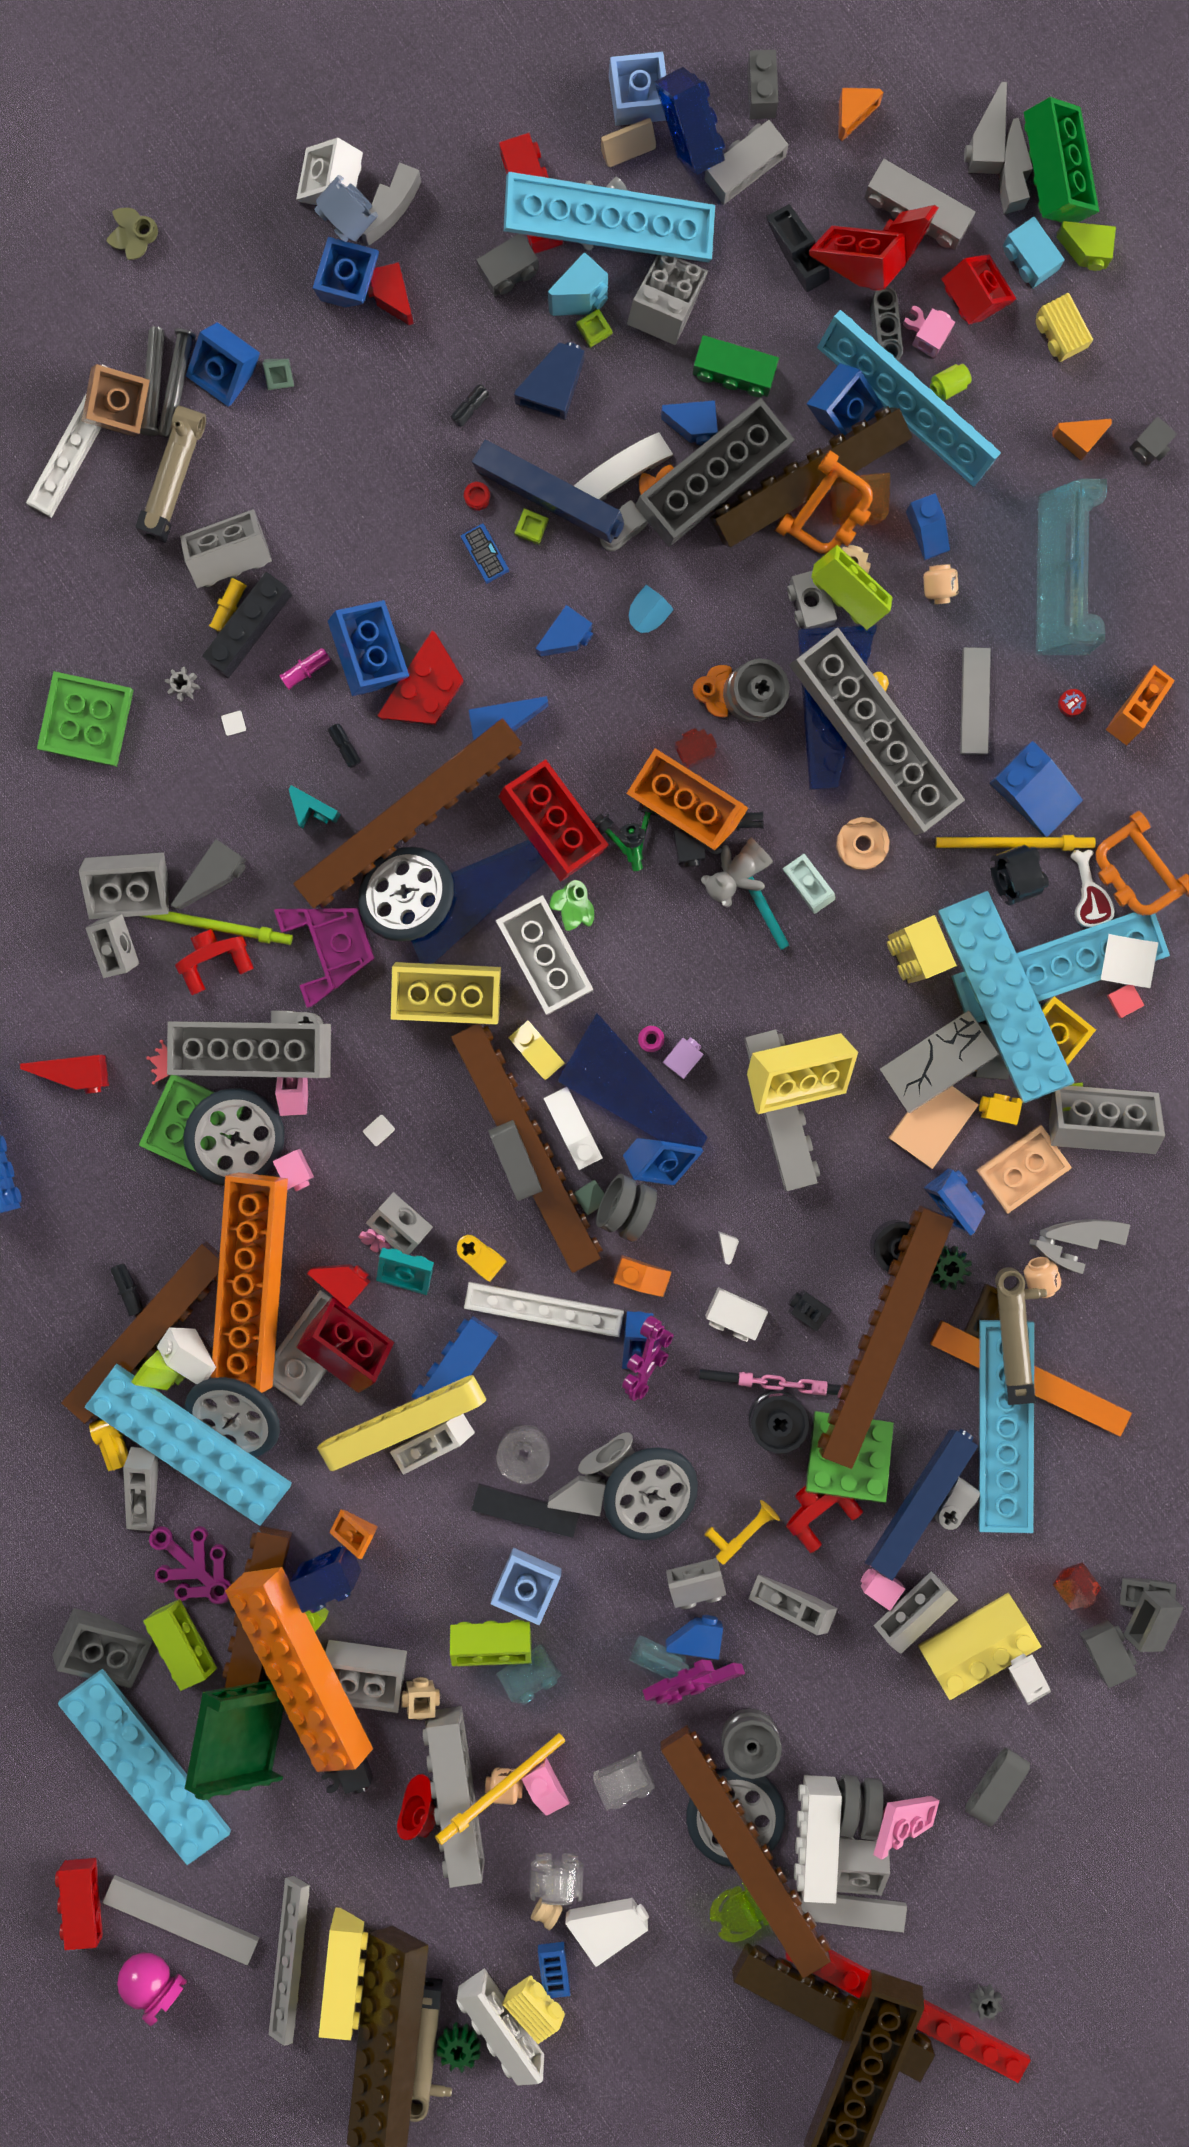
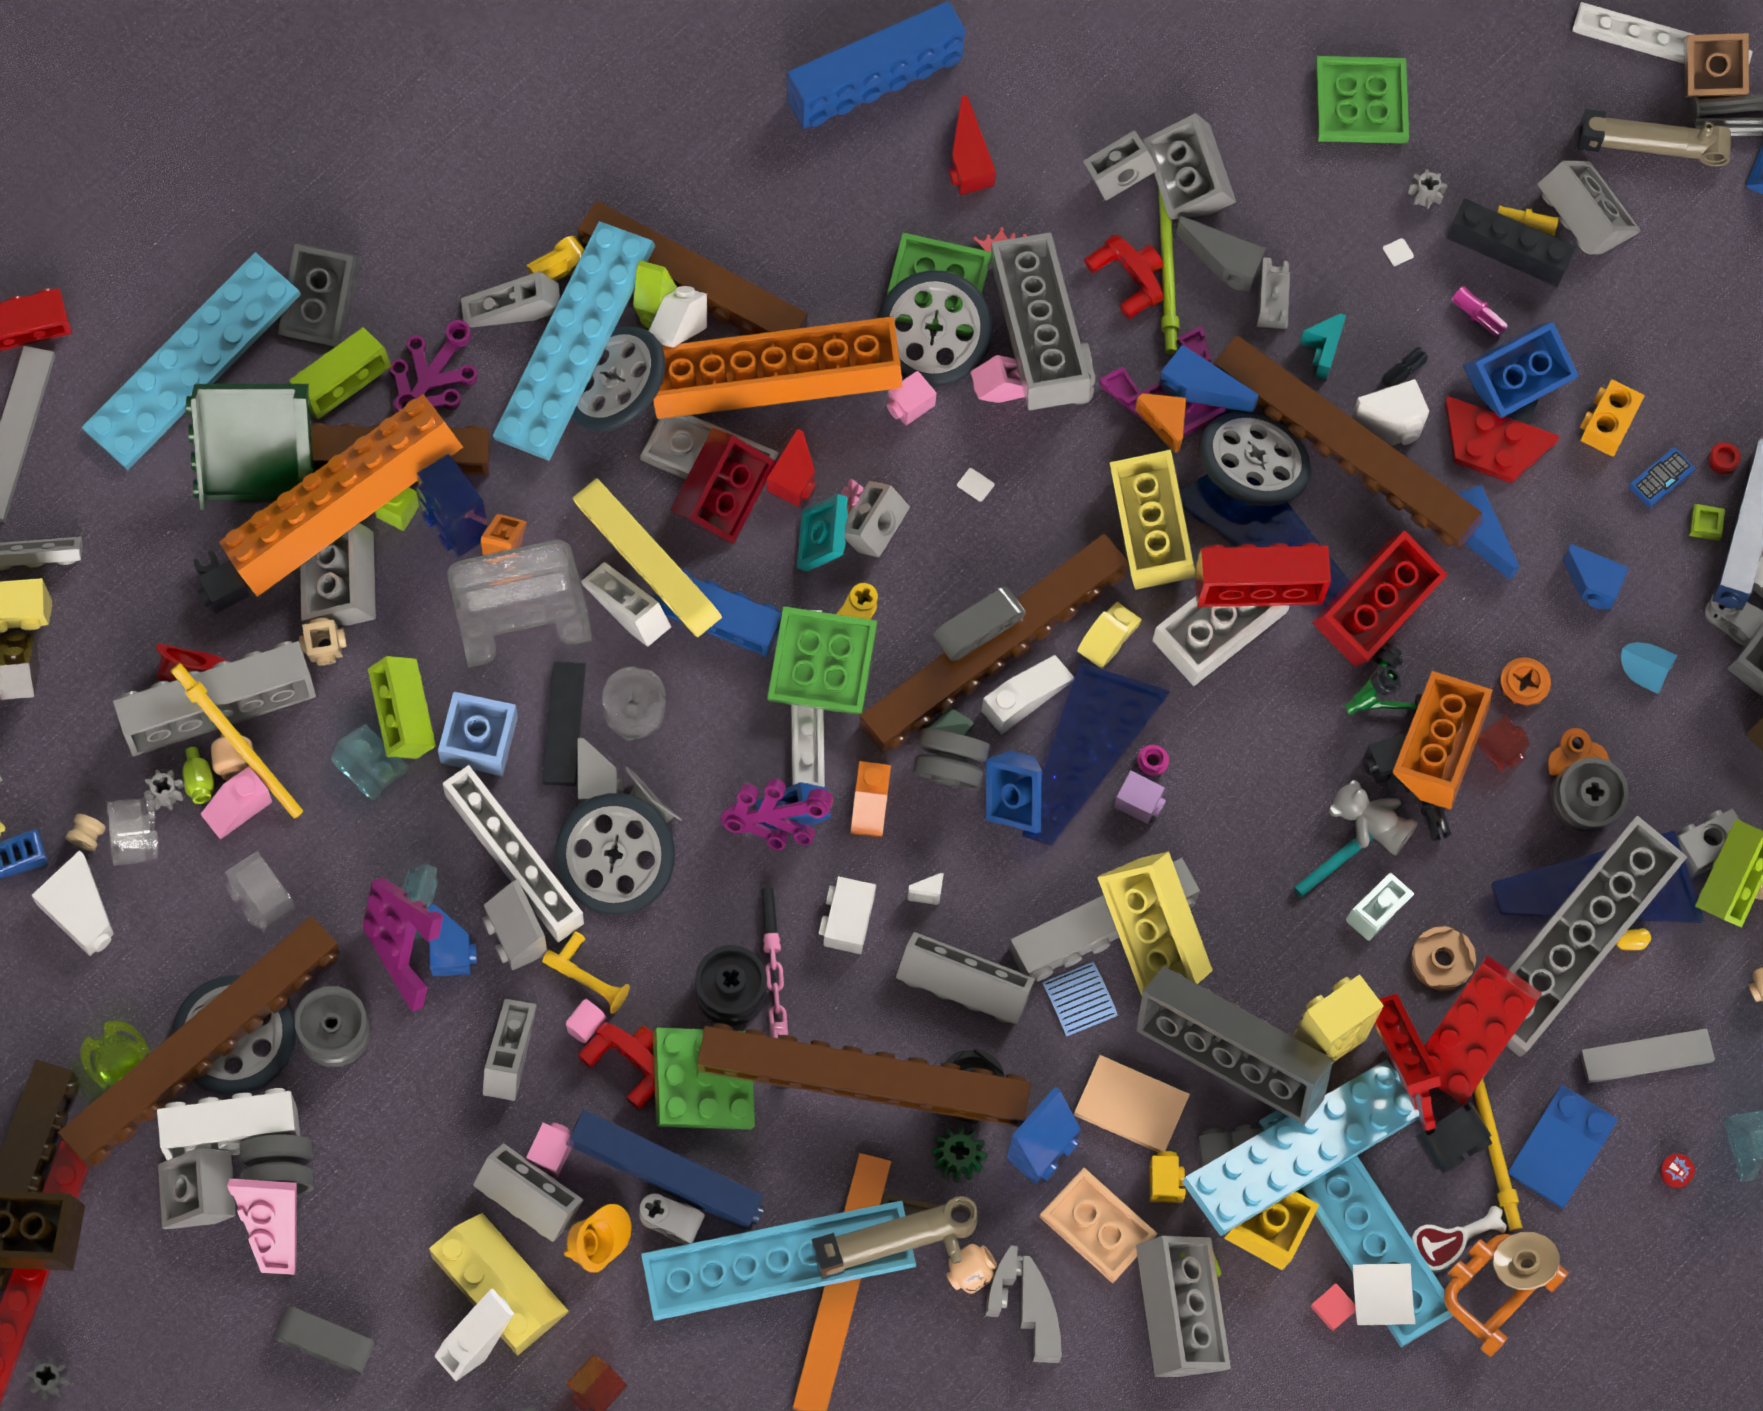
camera: 75 degrees right, 20 degrees down
black axle [111,1263,144,1317] -> none
bright green plate [549,880,594,931] -> none
black brick [788,1289,832,1332] -> none
light grey tile [800,1893,907,1933] -> none
light grey tile [880,1010,999,1113] -> none
orange slope [1106,665,1175,746] -> none
none -> light grey gear [144,769,184,810]
none -> lime plant [182,747,214,804]
none -> white brick [443,765,584,942]
none -> clear windscreen [447,540,592,668]
none -> light orange piece [563,1204,632,1272]
none -> bright pink brick [566,999,606,1044]
none -> bright green plate [767,606,878,715]
none -> light grey brick [896,932,1035,1025]
none -> light blue sticker [1042,962,1118,1037]
none -> orange slope [1135,393,1186,454]
none -> dark grey brick [1136,966,1333,1125]
none -> blue slope [1159,344,1259,412]
none -> red brick [1195,543,1331,607]
none -> light grey hinge [1256,257,1290,329]
none -> white slope [1351,379,1429,446]
none -> red fence [1374,993,1441,1131]
none -> red brick [1424,955,1542,1105]
none -> tan dish [1493,1232,1560,1290]
none -> orange gear [1500,657,1551,707]
none -> light orange brick [1580,379,1645,457]

